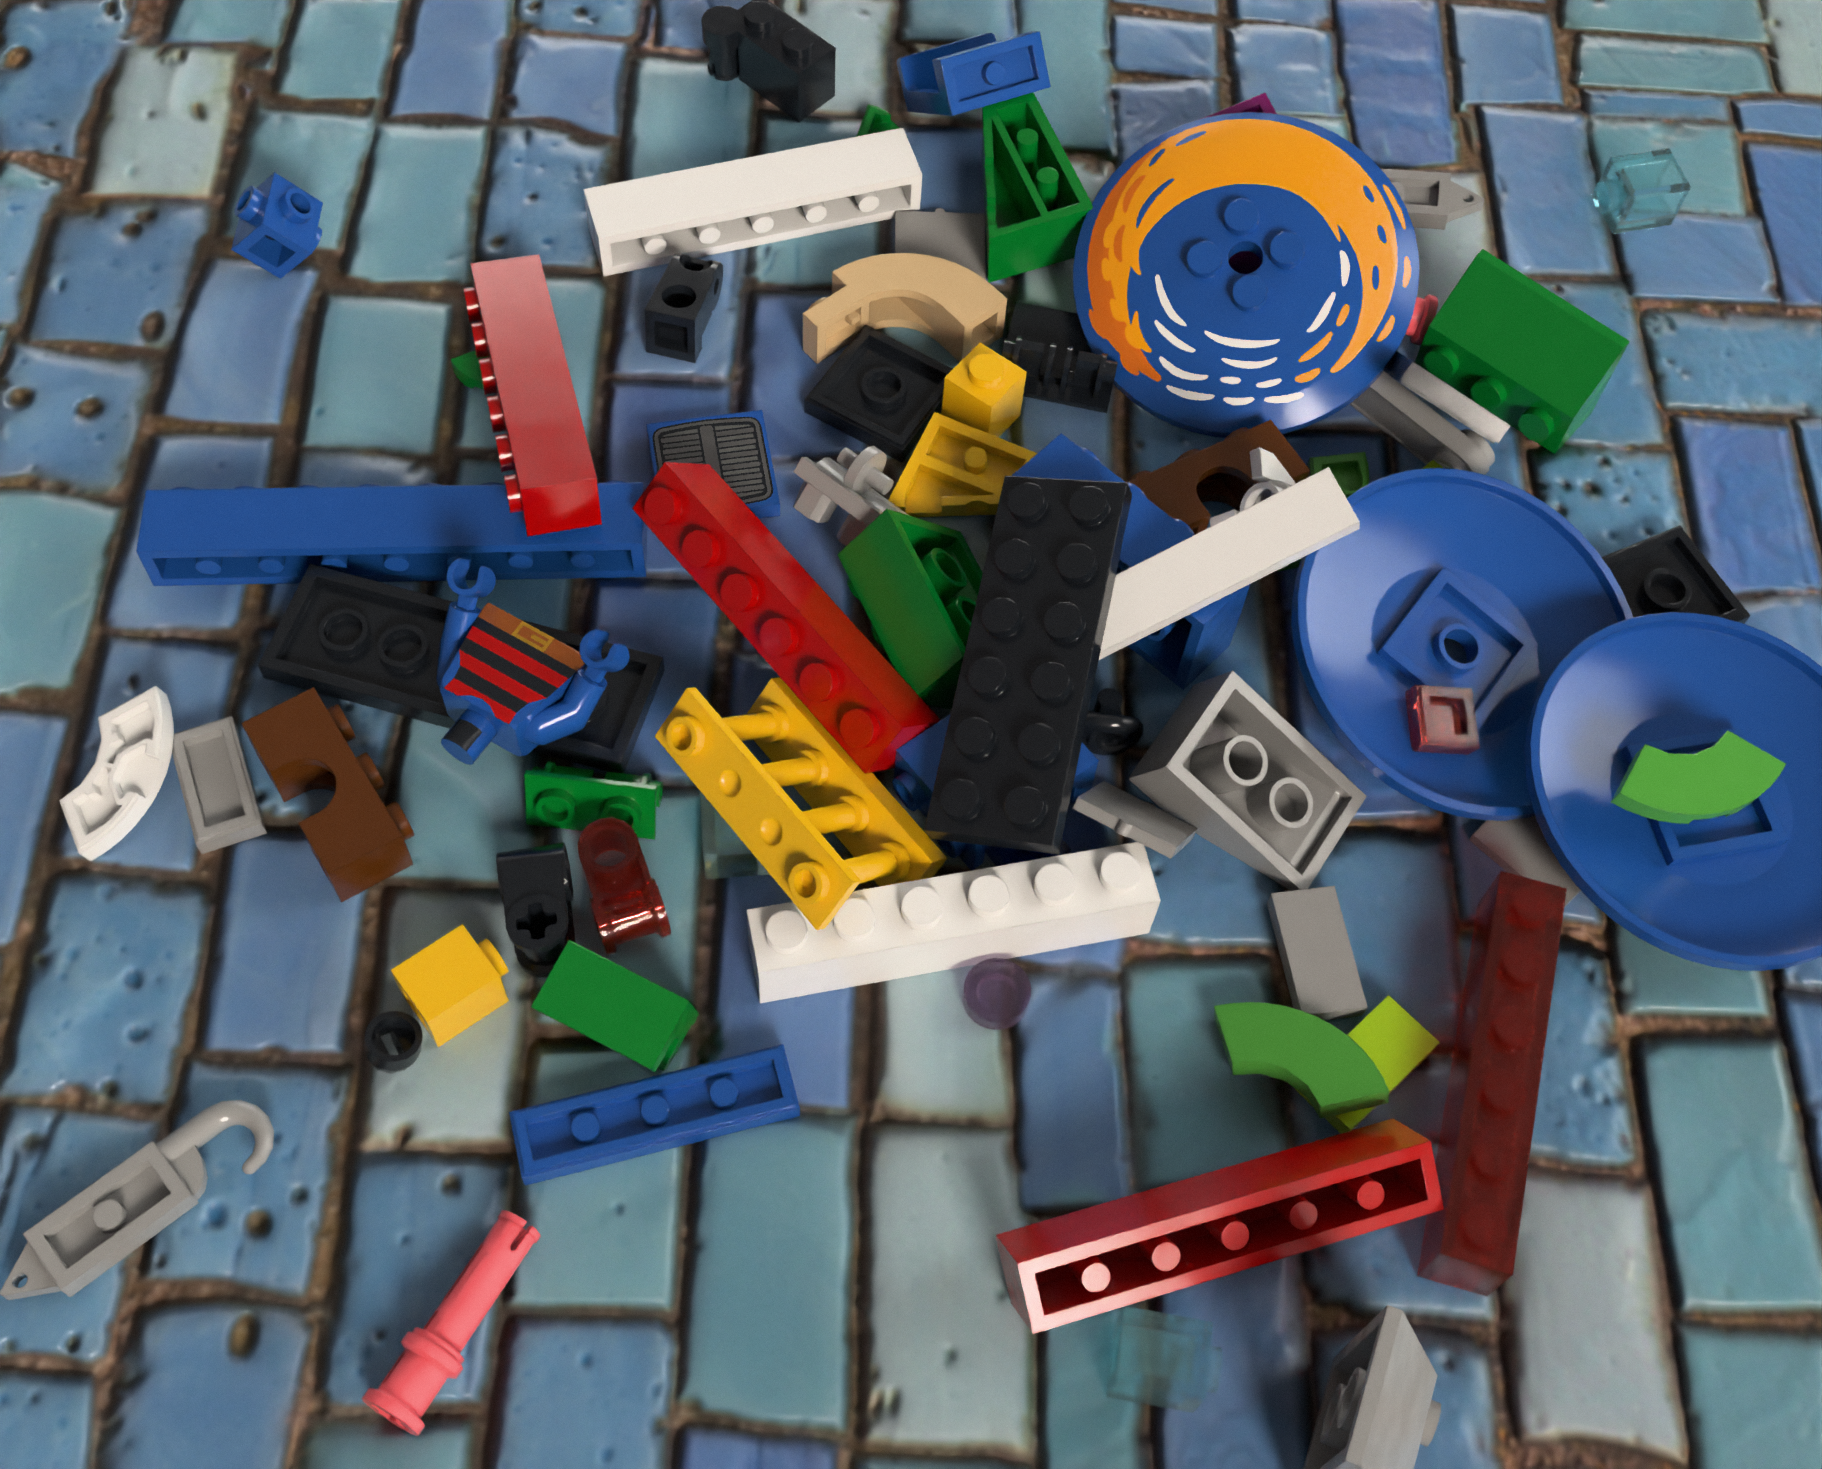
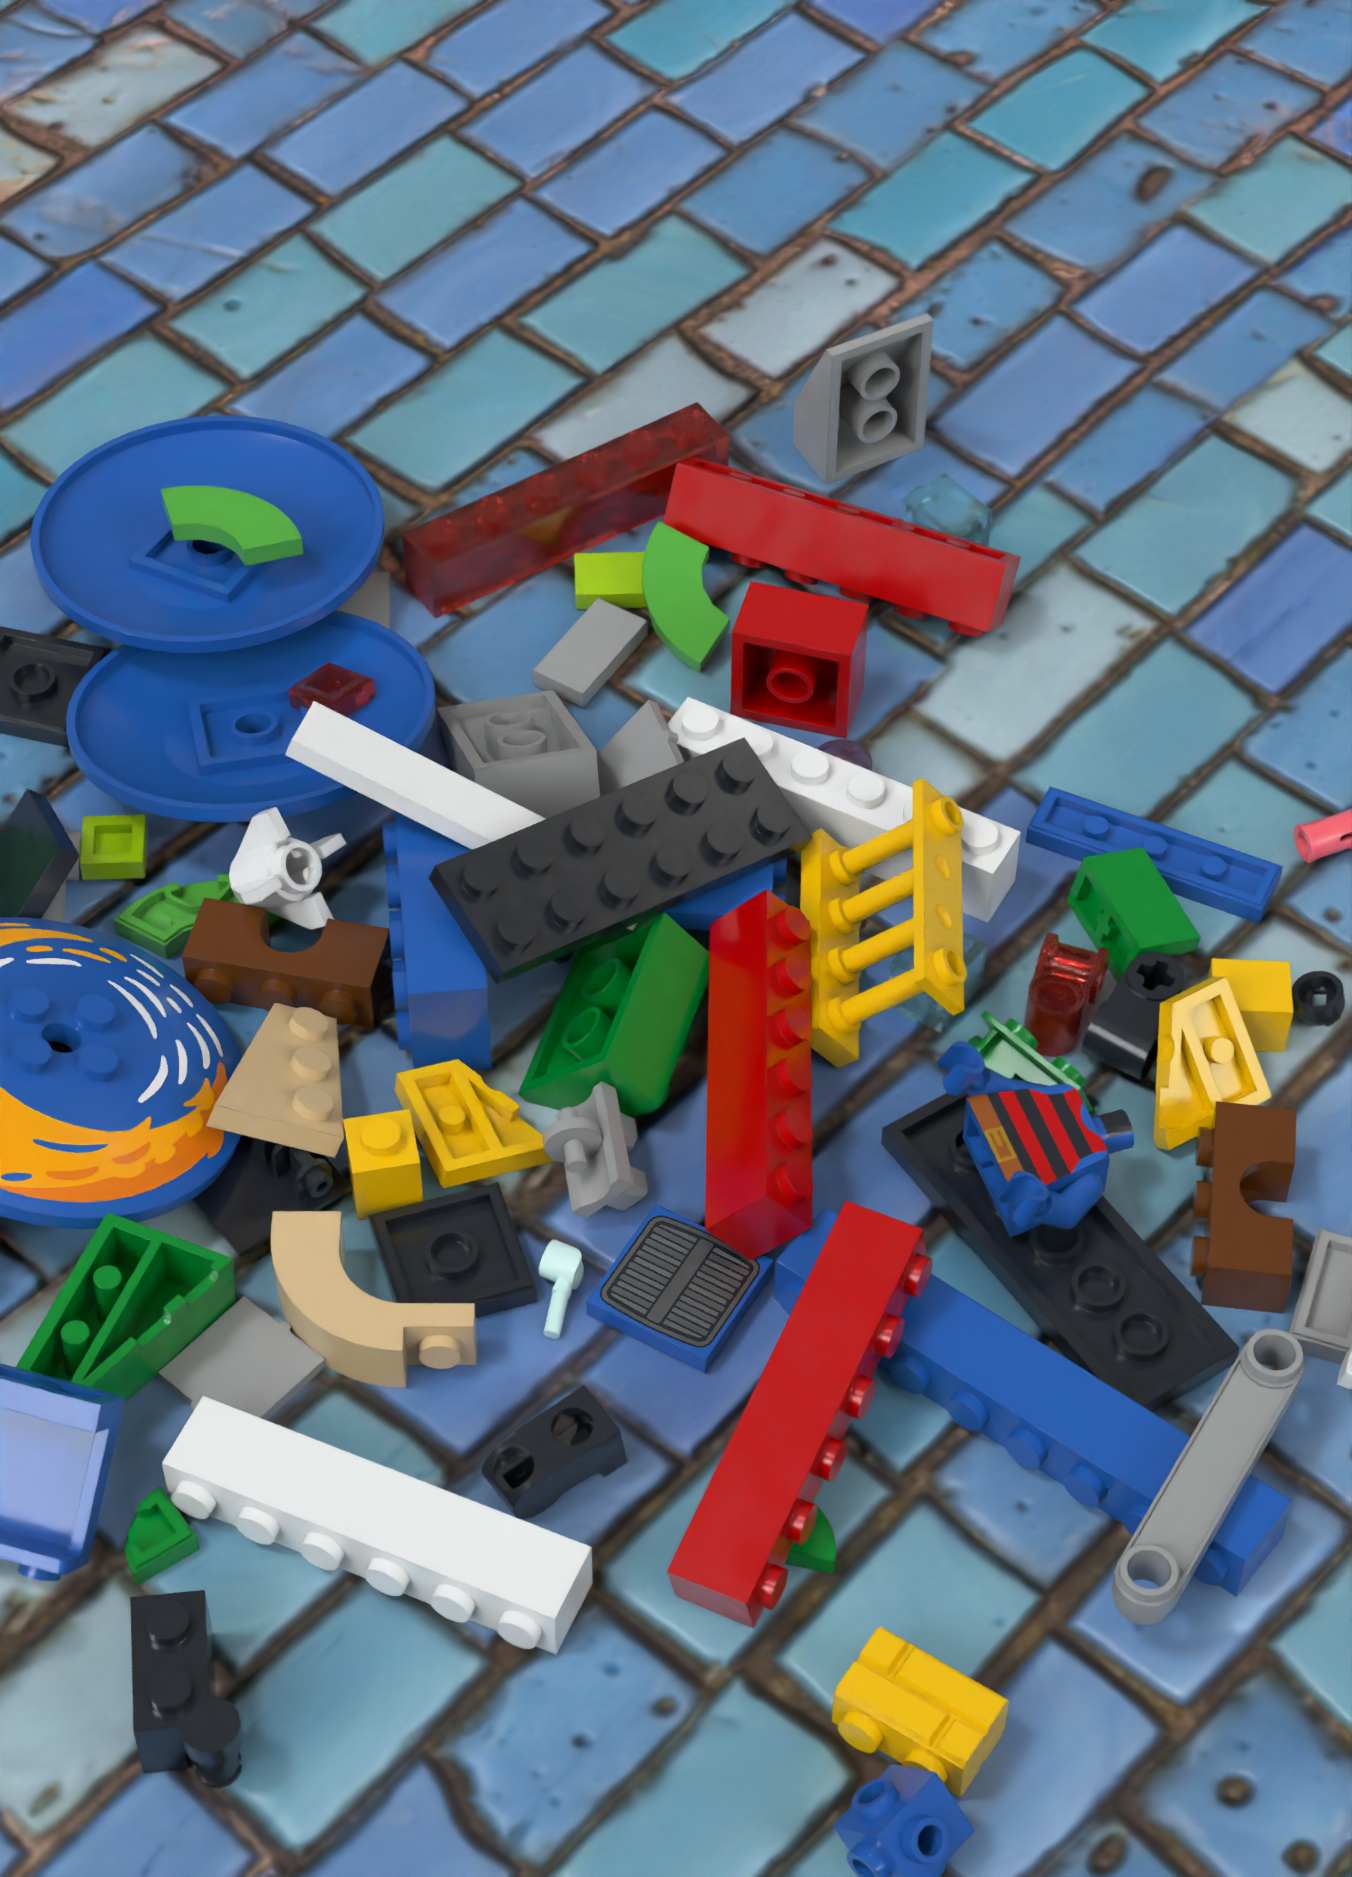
camera: 135 degrees left, 10 degrees down
none -> tan wing [206,1003,344,1158]
none -> light aqua hand [539,1240,585,1339]
none -> red brick [730,581,869,739]
none -> yellow brick [832,1627,1009,1797]
none -> light grey piece [1111,1329,1305,1625]
none -> yellow wing [1153,976,1272,1150]

